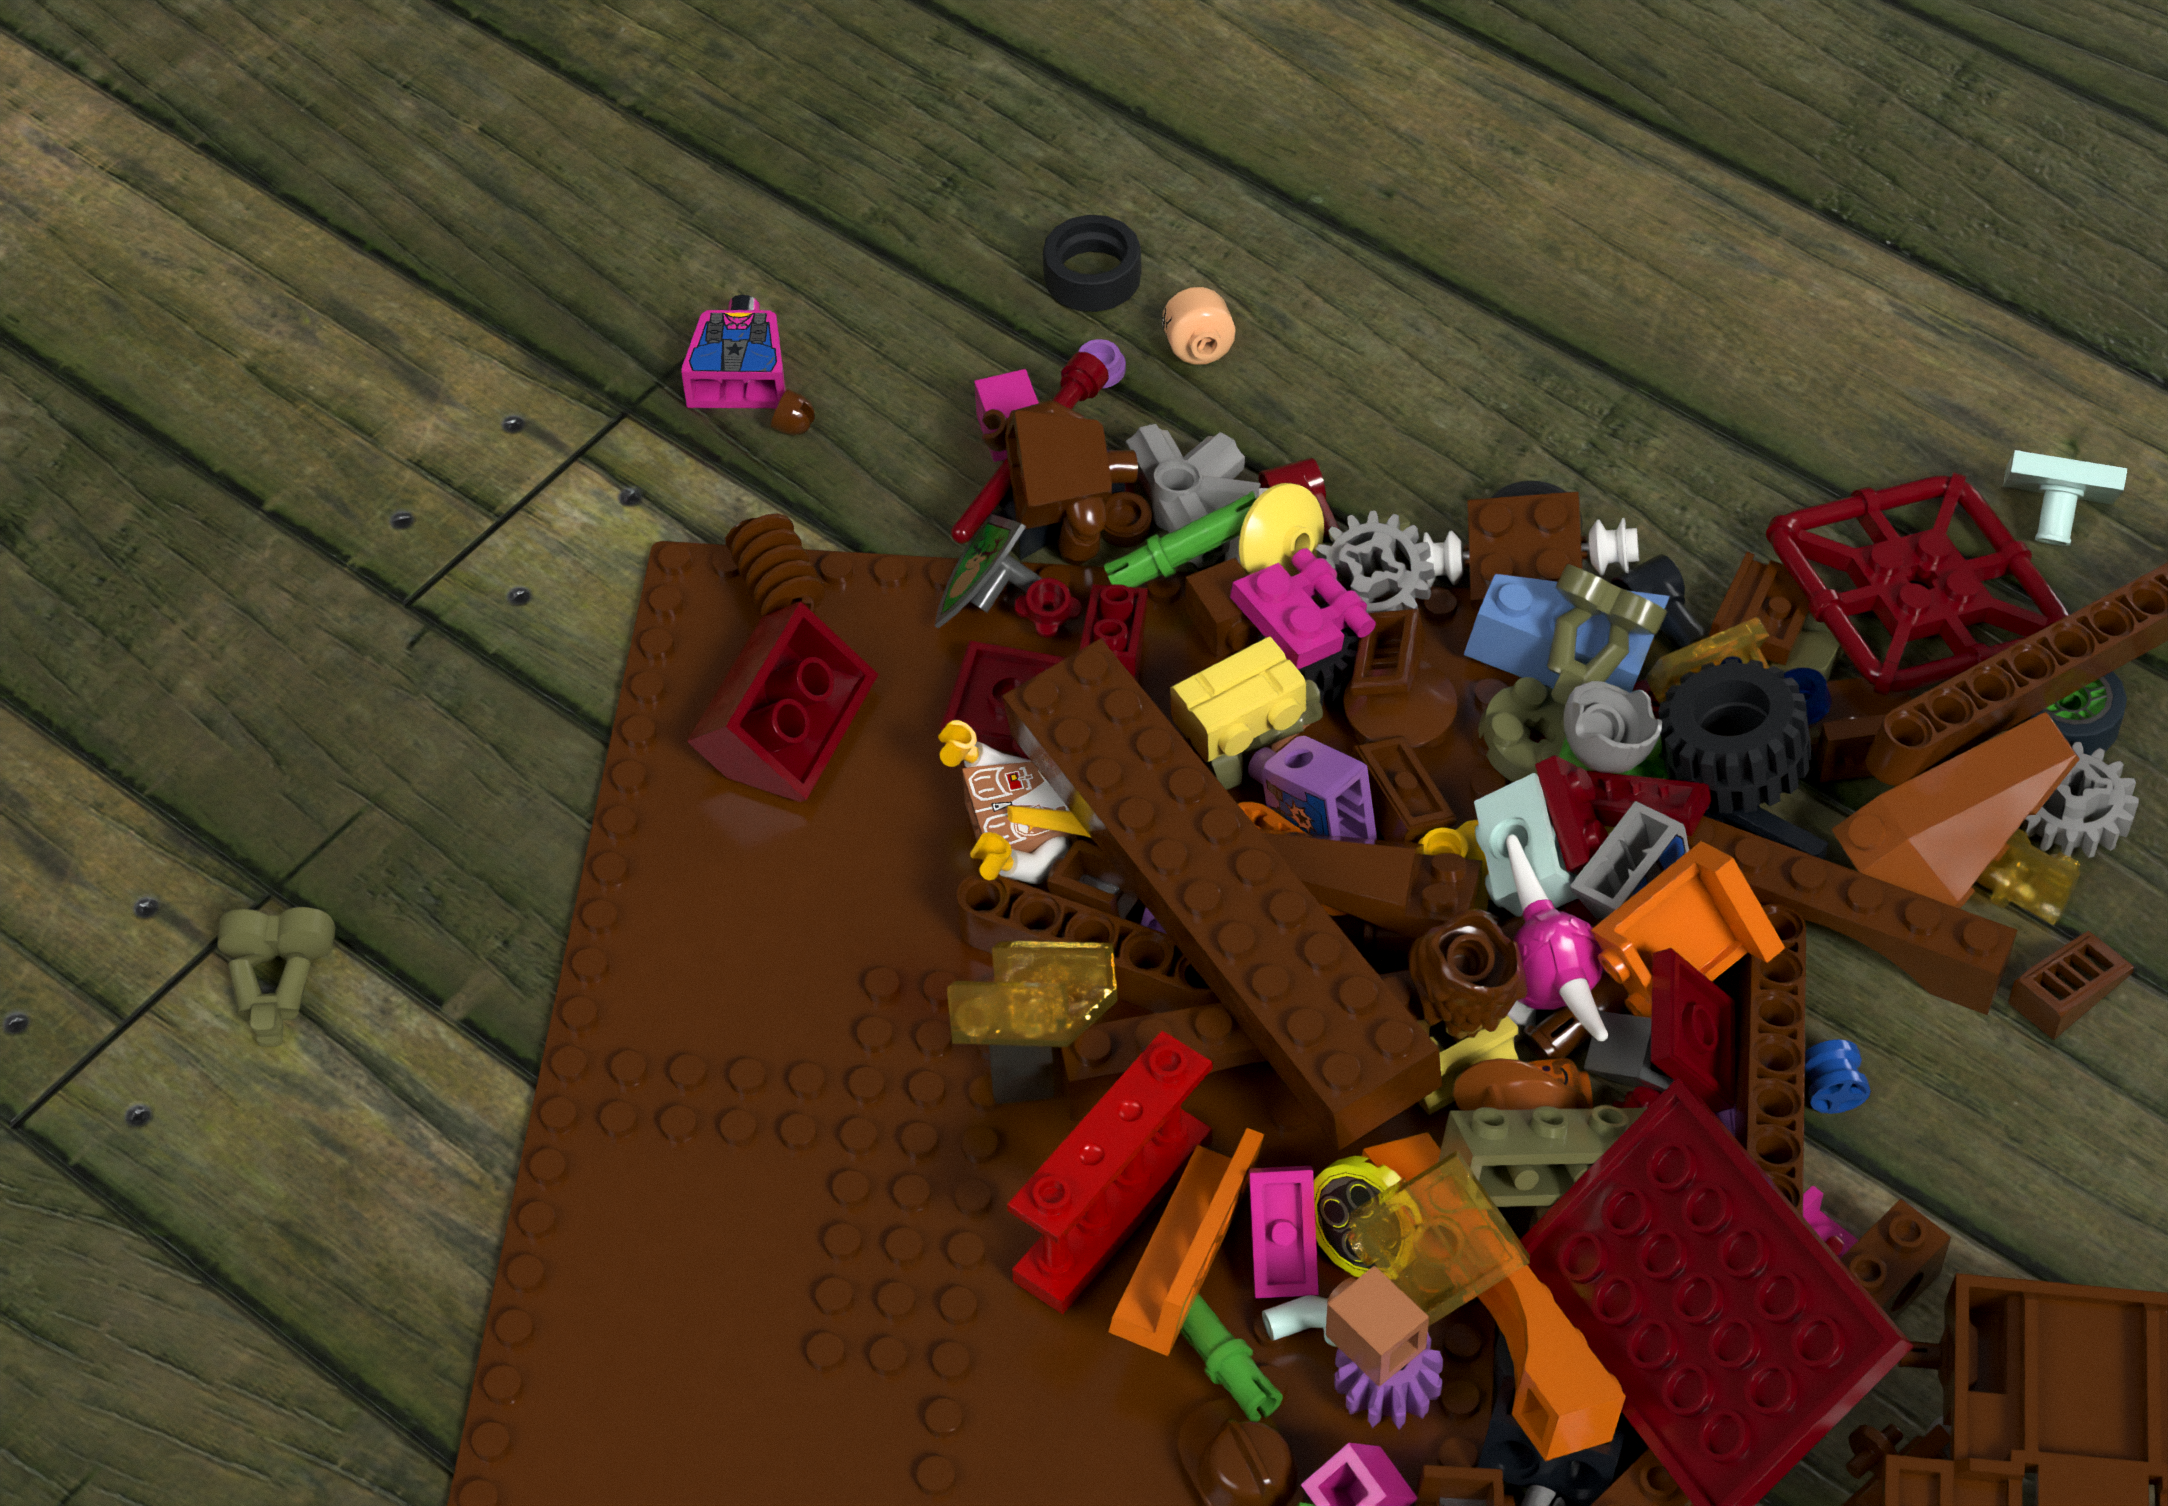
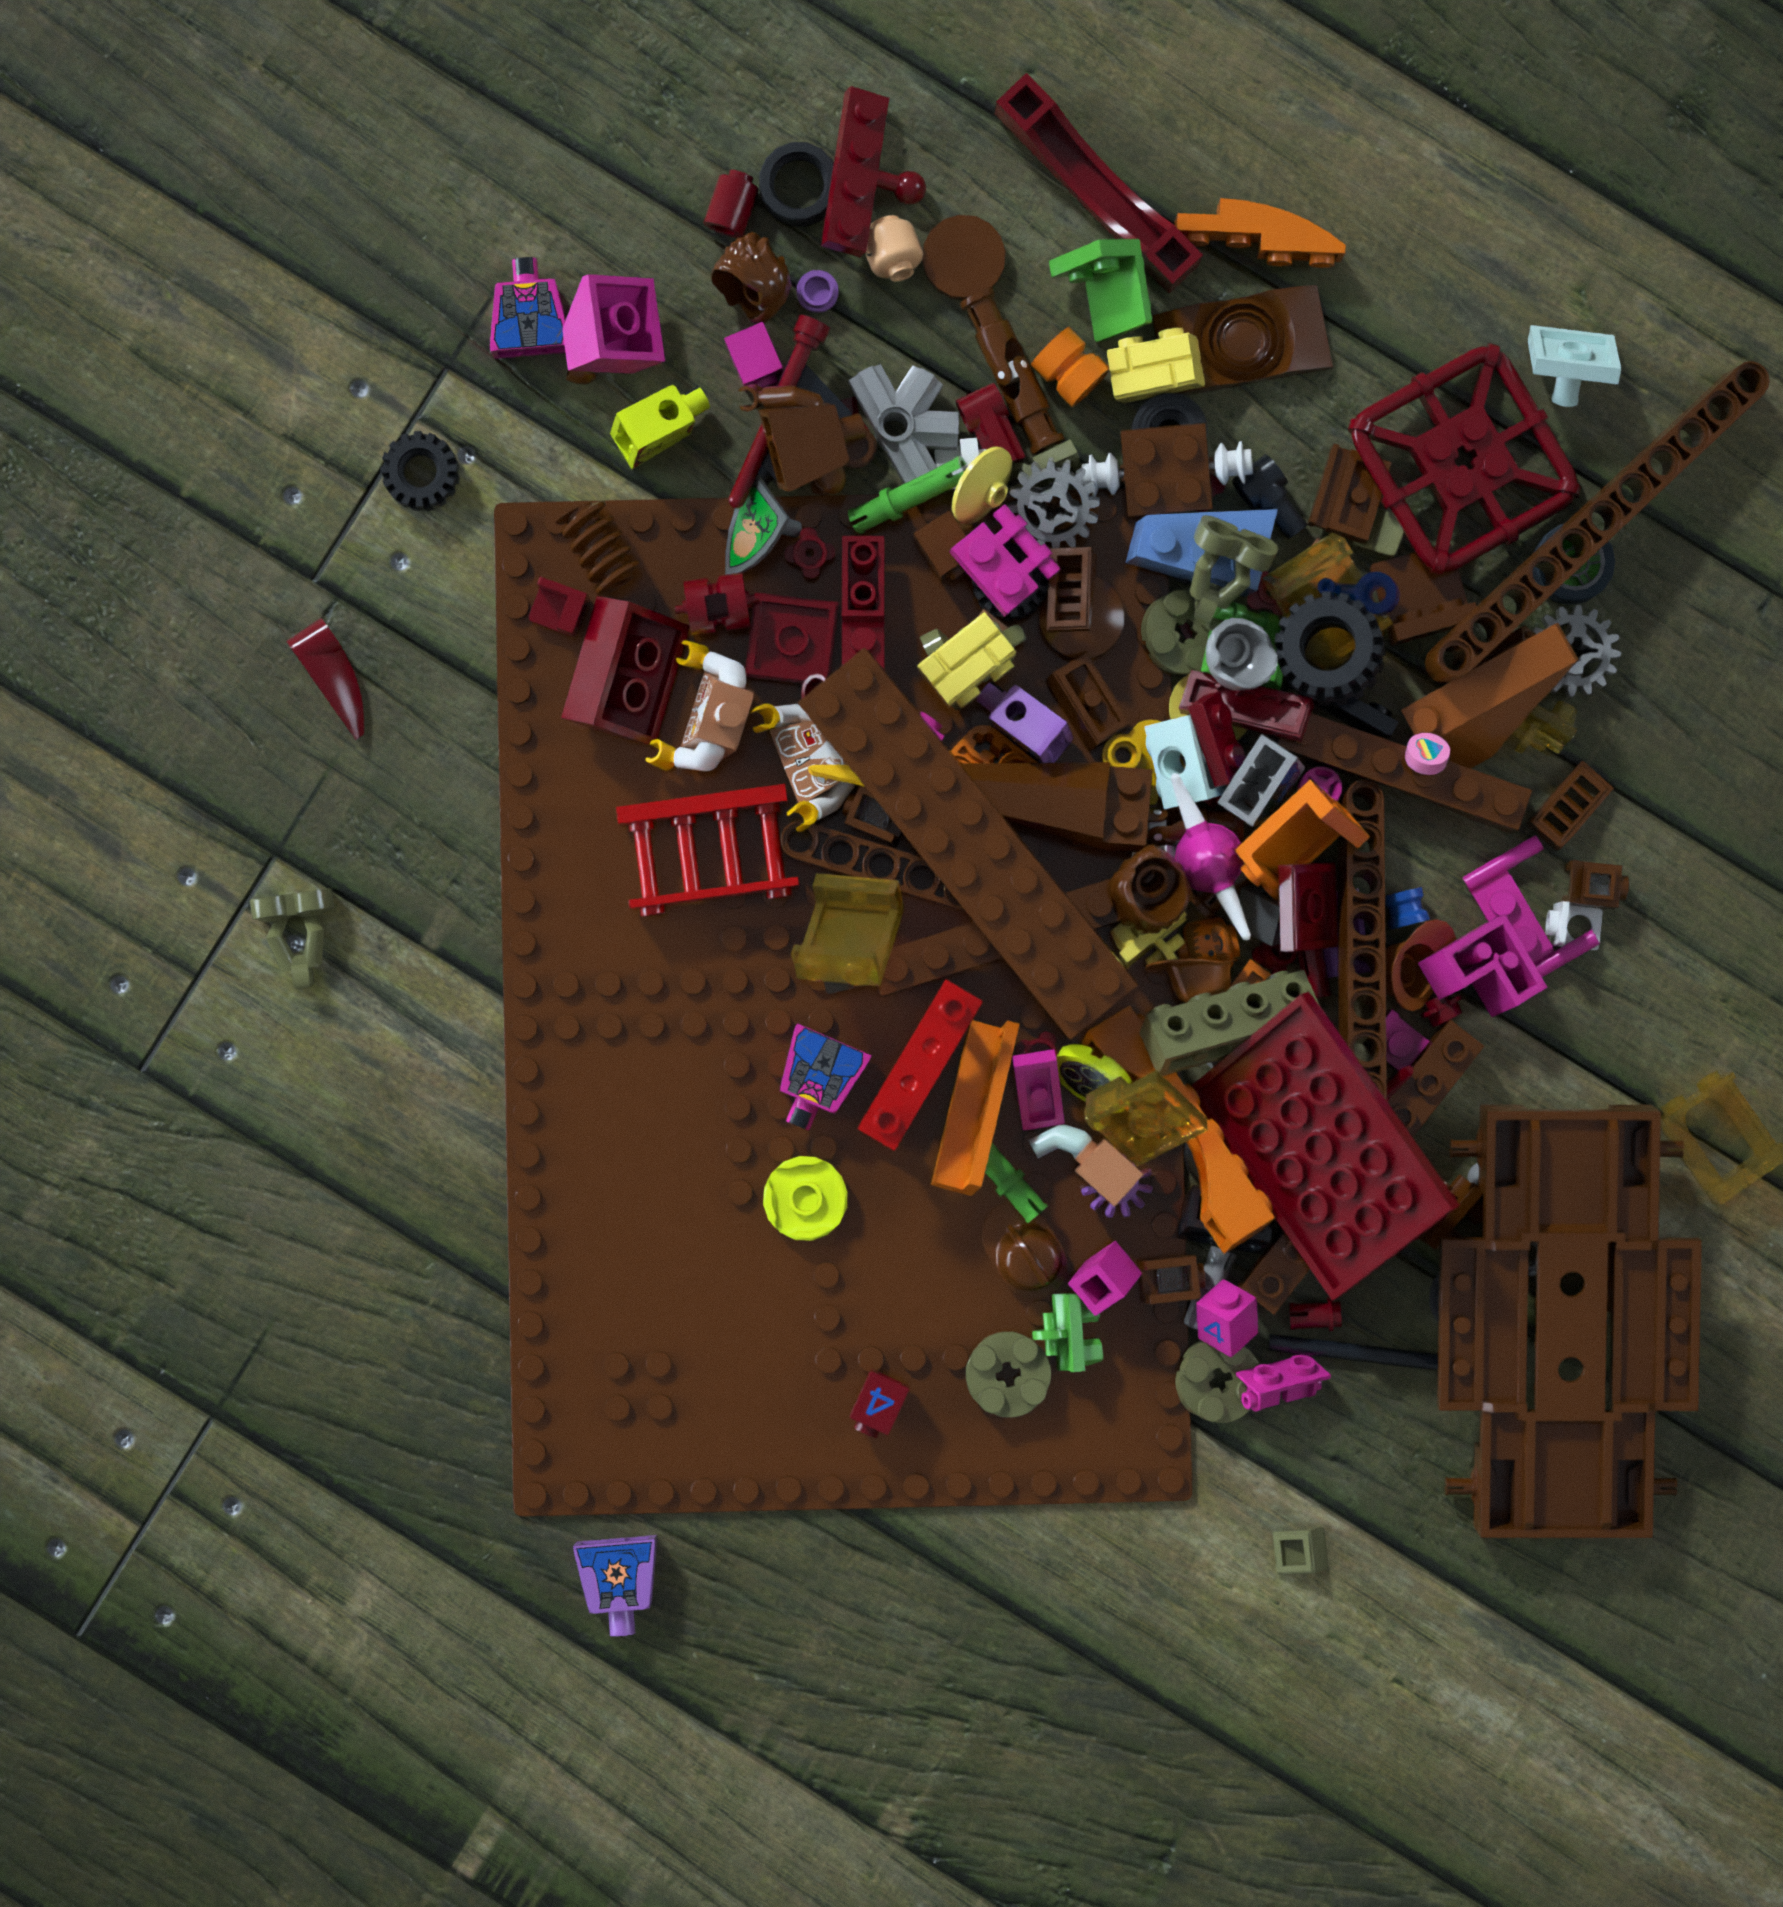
camera: 10 degrees left, 35 degrees up
none -> dark red piece [286,618,364,740]
none -> black tyre [381,431,460,512]
none -> dark red panel [529,576,590,638]
none -> dark pink slope [562,274,665,374]
none -> neon yellow torso [610,385,710,469]
none -> red fence [616,784,800,917]
none -> torso [645,640,754,771]
none -> dark red wheel [674,572,760,636]
none -> dark red brick [703,170,759,238]
none -> reddish brown hair [711,232,792,324]
none -> neon yellow tile [763,1156,848,1241]
none -> torso [780,1024,872,1131]
none -> dark red plate [821,86,926,257]
none -> reddish brown tile [922,215,1006,300]
none -> reddish brown piece [960,288,1065,456]
none -> dark red arch [995,73,1203,294]
none -> orange wheel [1031,326,1110,407]
none -> bright green bracket [1049,239,1152,342]
none -> light yellow brick [1107,328,1205,403]
none -> reddish brown slope [1152,285,1333,396]
none -> orange slope [1174,198,1346,268]
none -> dark orange piece [1385,919,1457,1011]
none -> bright pink tile [1405,733,1450,775]
none -> dark pink brick [1418,913,1547,1017]
none -> dark red plate [1420,995,1463,1028]
none -> dark pink plate [1462,835,1600,977]
none -> white bracket [1545,901,1603,950]
none -> reddish brown window [1562,860,1629,909]

